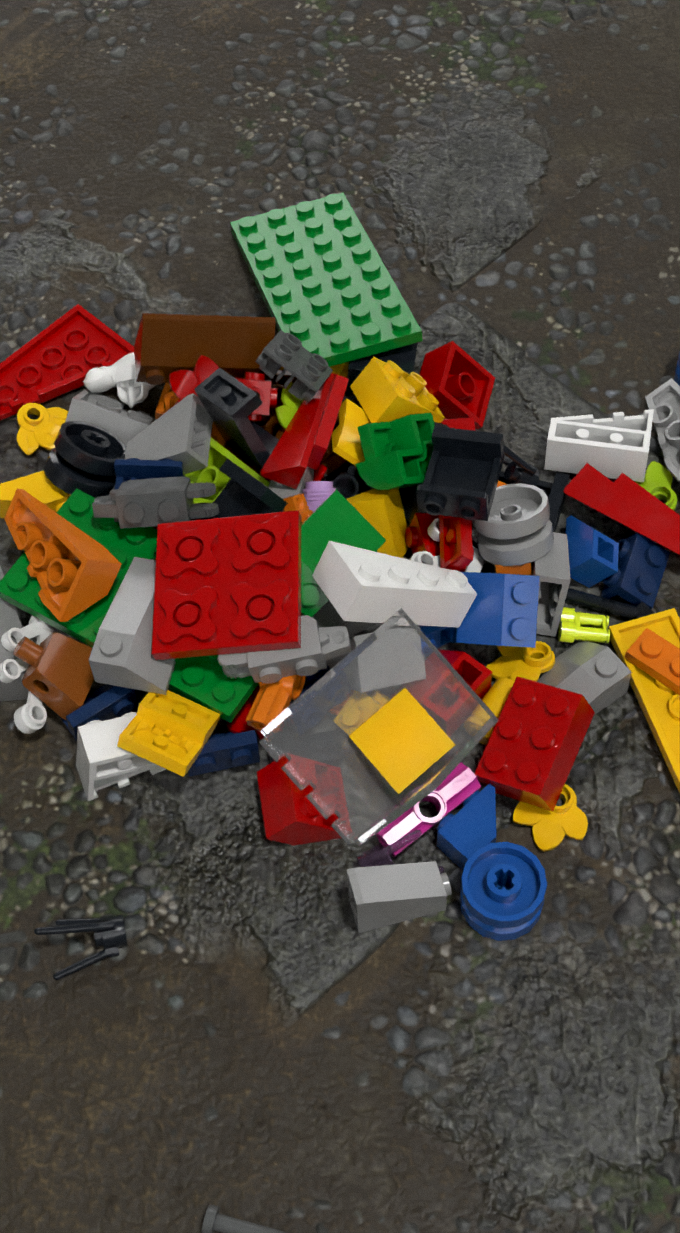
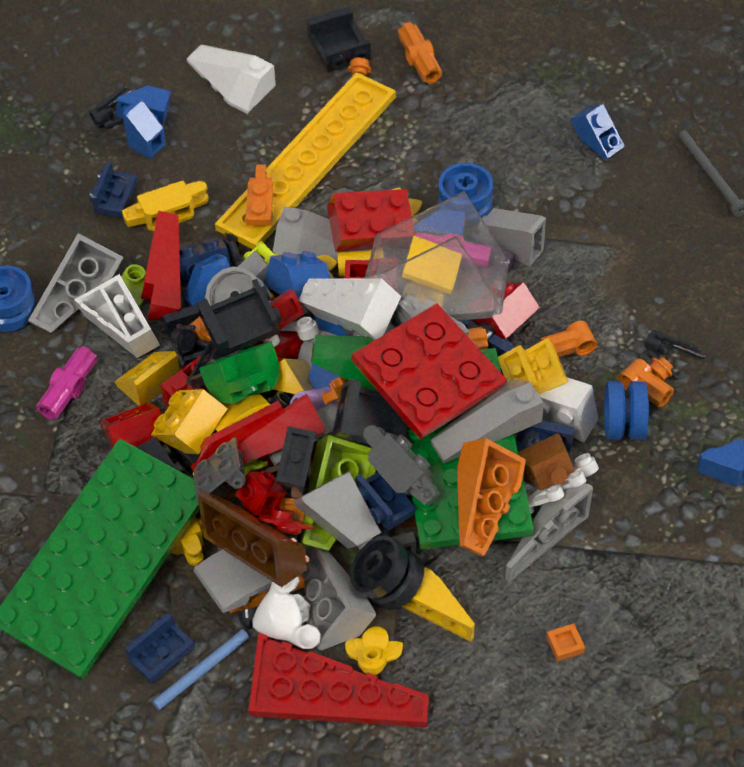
camera: 130 degrees left, 5 degrees down
none -> dark pink piece [36,346,98,420]
none -> yellow slope [114,351,180,406]
none -> dark blue bracket [125,613,195,684]
none -> medium blue bar [152,629,249,710]
none -> orange piece [541,321,597,357]
none -> blue slope [570,104,625,159]
none -> blue wheel [604,381,649,441]
none -> orange piece [617,358,674,408]
none -> orange plate [649,357,673,381]

